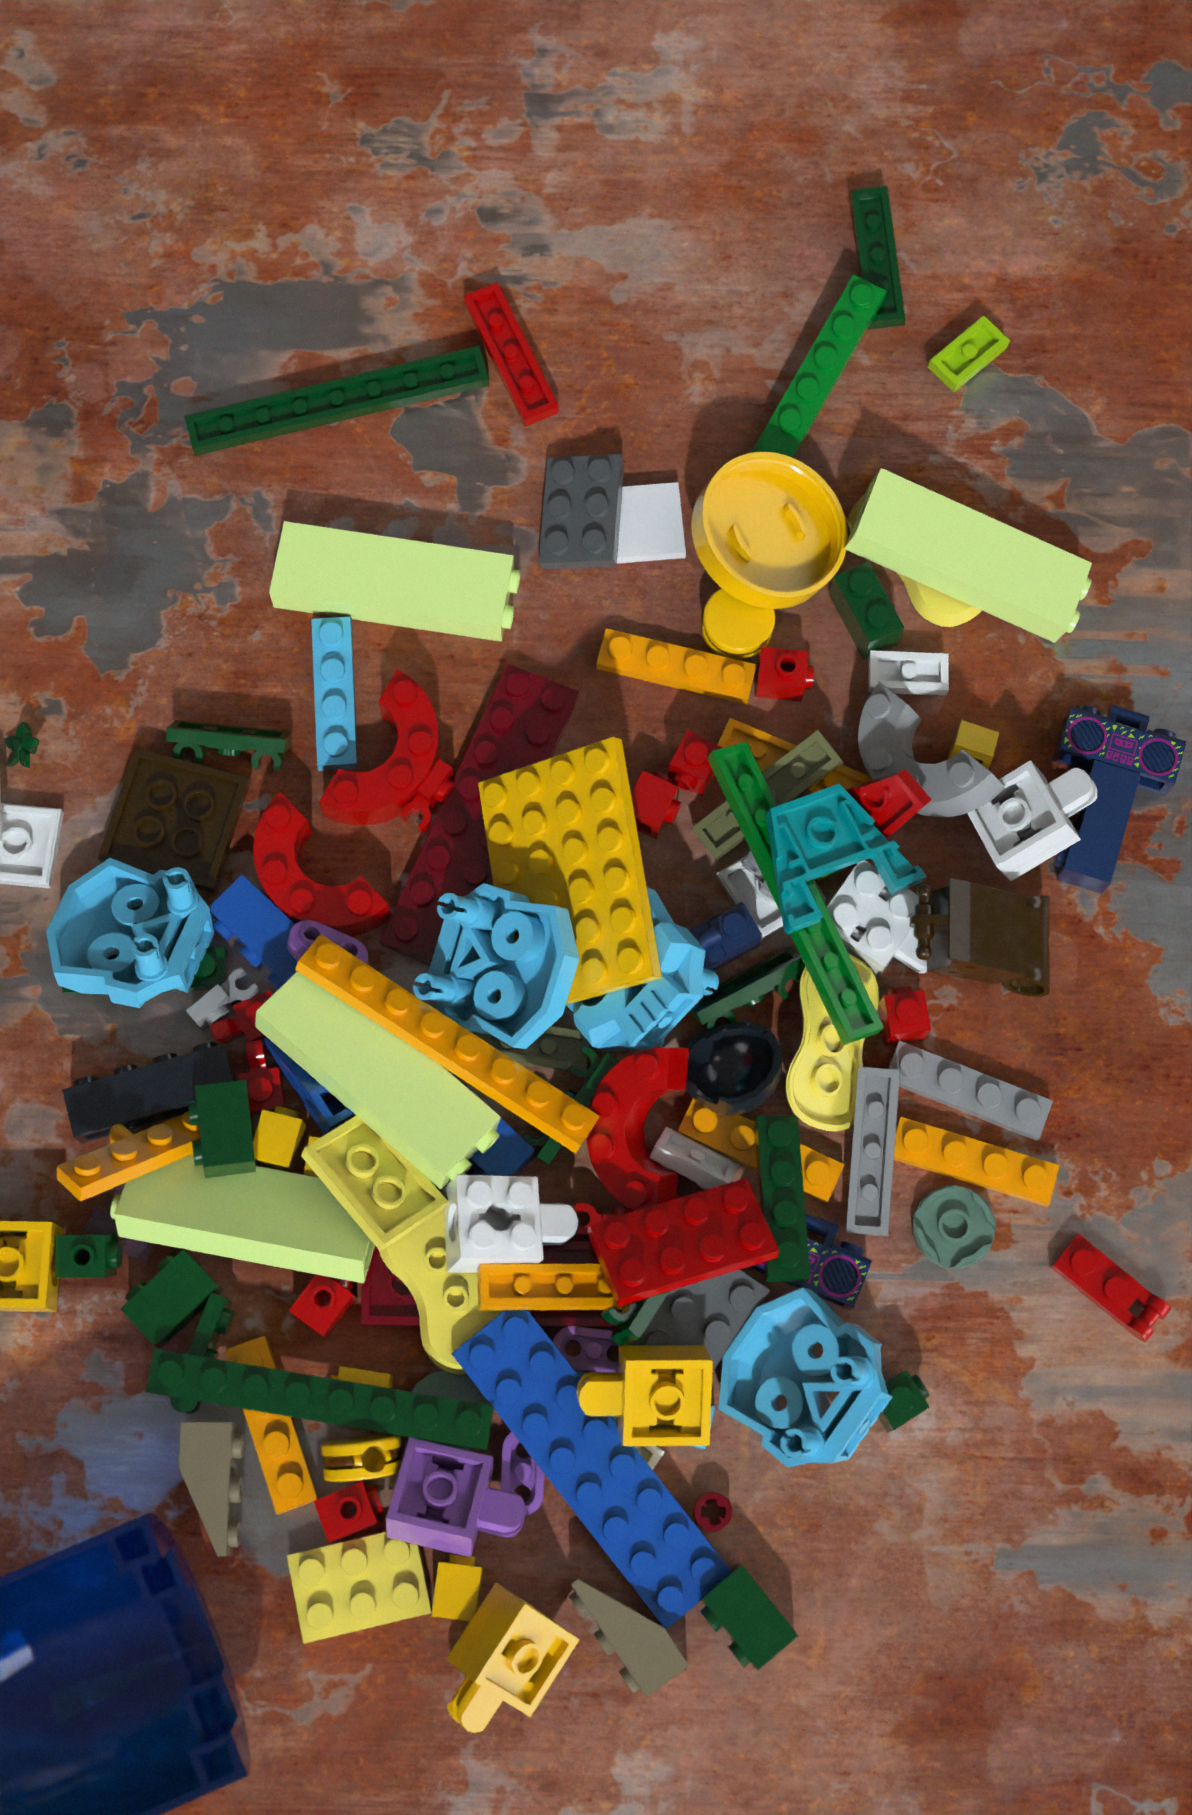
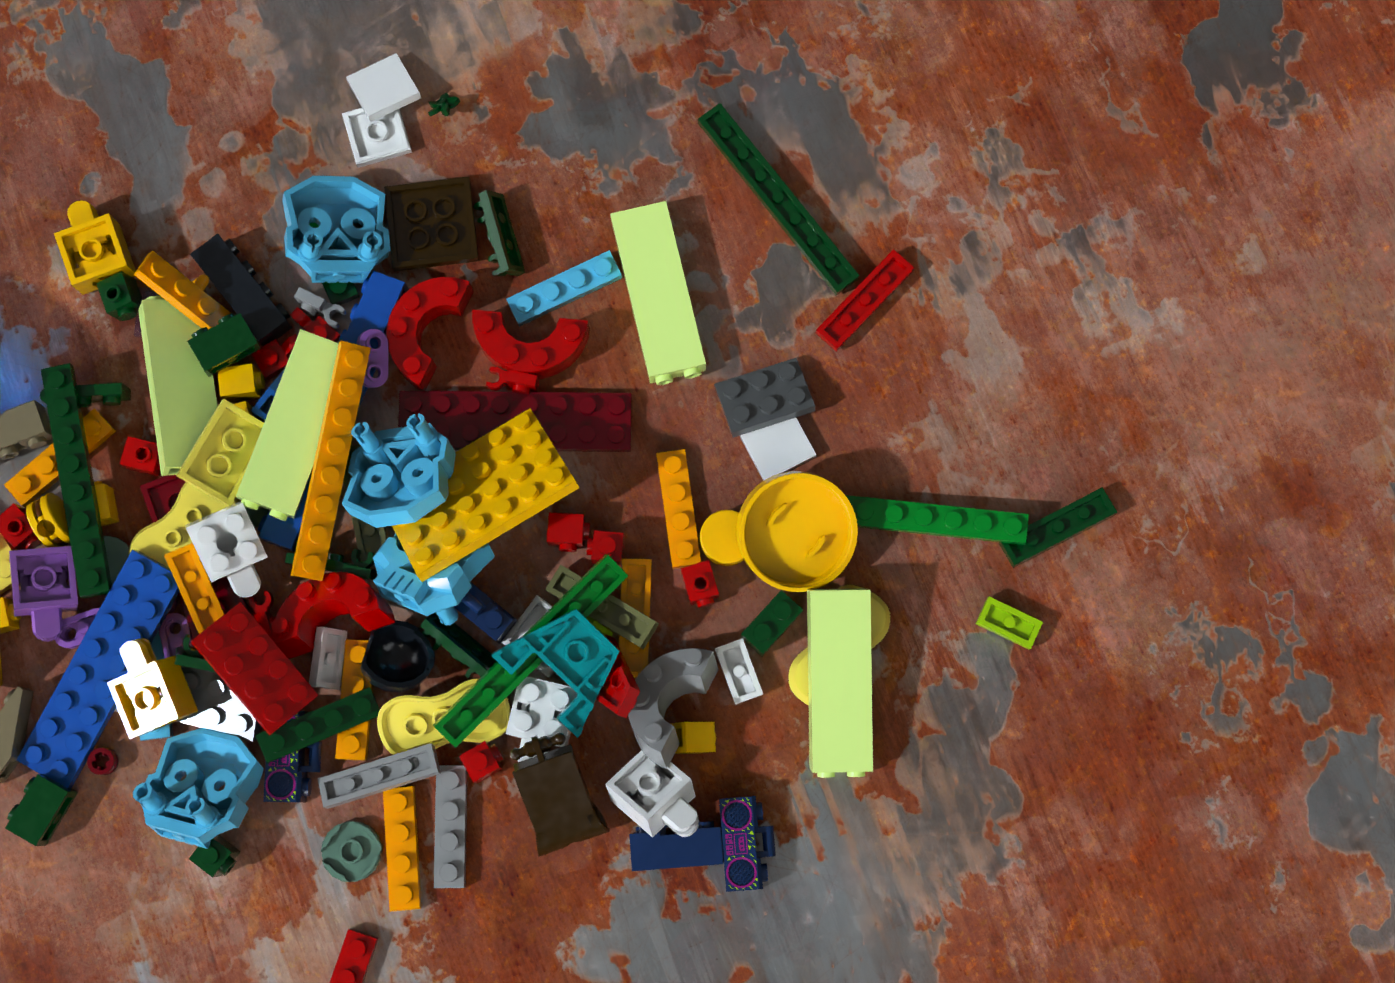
camera: 70 degrees right, 5 degrees up
dark green brick [121,1249,224,1349] -> none

